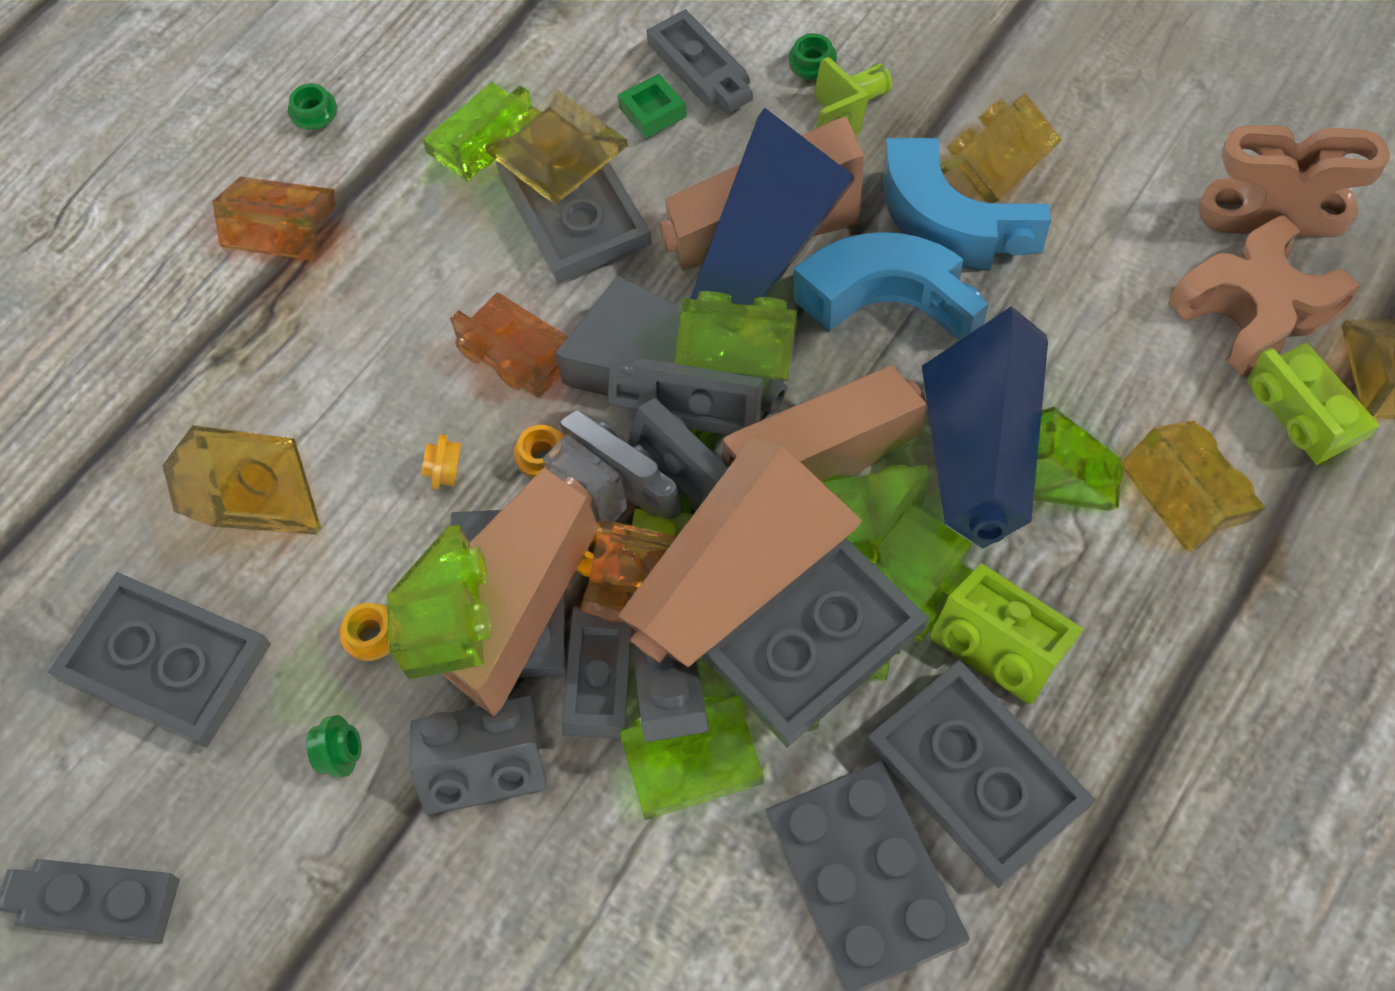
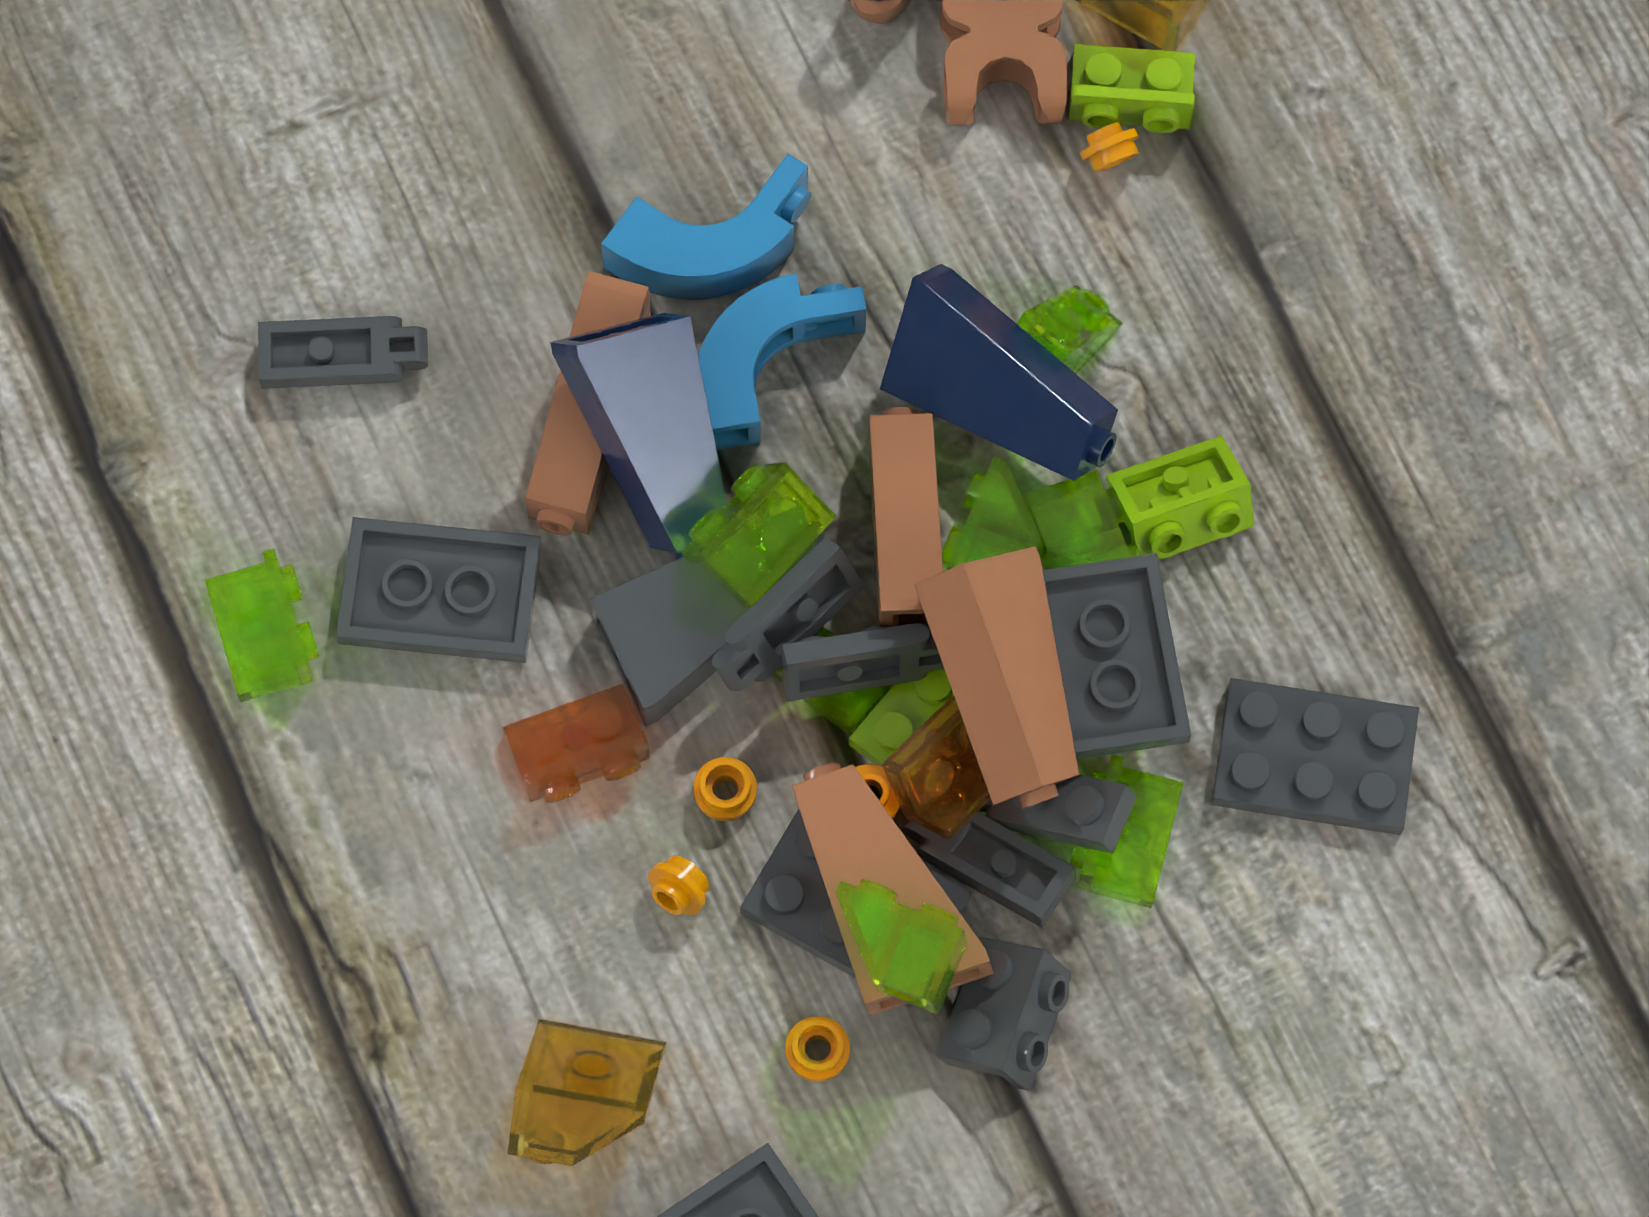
camera: 65 degrees left, 10 degrees up
clear orange bracket [212,176,336,260] -> none
green plate [288,83,337,130] -> none
green plate [306,715,362,778] -> none
clear yellow slope [485,89,628,205] -> none
clear piece [543,434,627,525] -> none
dark grey hinge [560,410,683,520] -> none
green plate [618,73,686,139] -> none
green plate [789,33,837,80] -> none
lime bracket [814,57,892,135] -> none
dark grey plate [866,660,1096,889] -> none
clear yellow bracket [940,93,1062,203] -> none
clear yellow bracket [1121,420,1266,551] -> none
none -> light orange plate [1079,122,1139,173]

